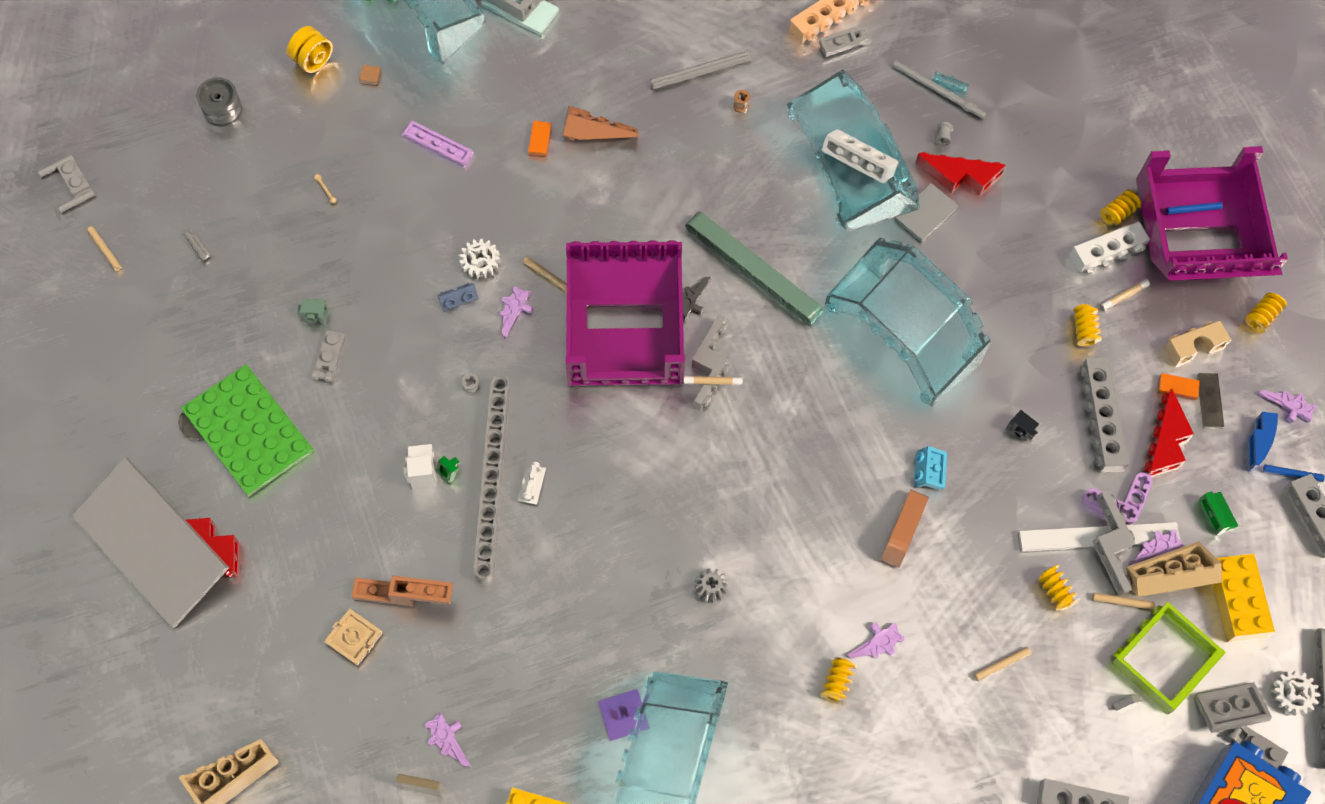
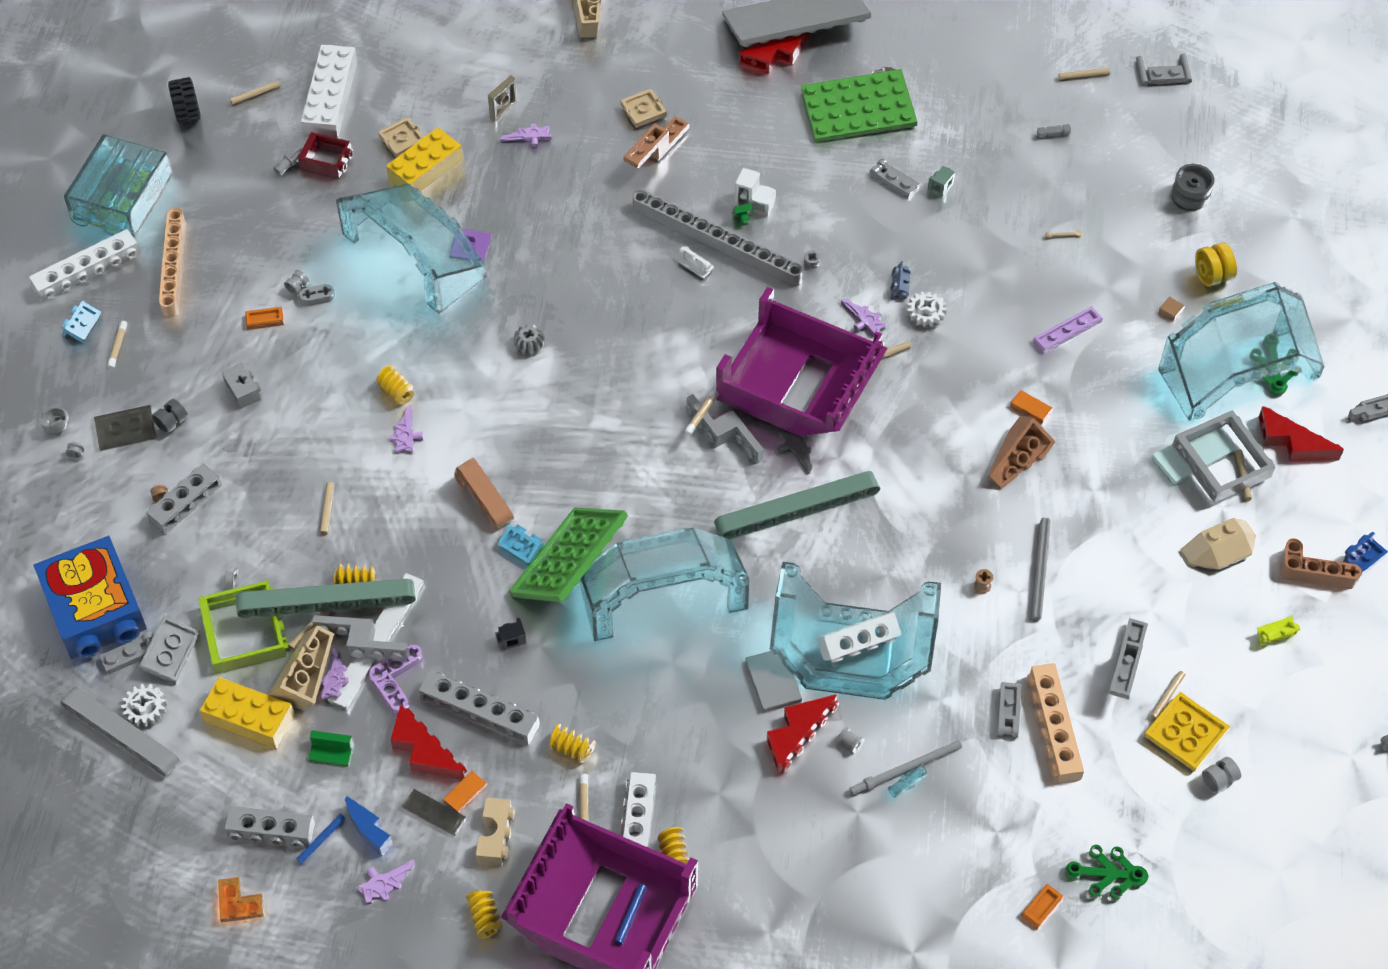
camera: 120 degrees right, 10 degrees down
none -> sand green beam [236,579,416,618]
none -> bright green plate [508,507,628,603]

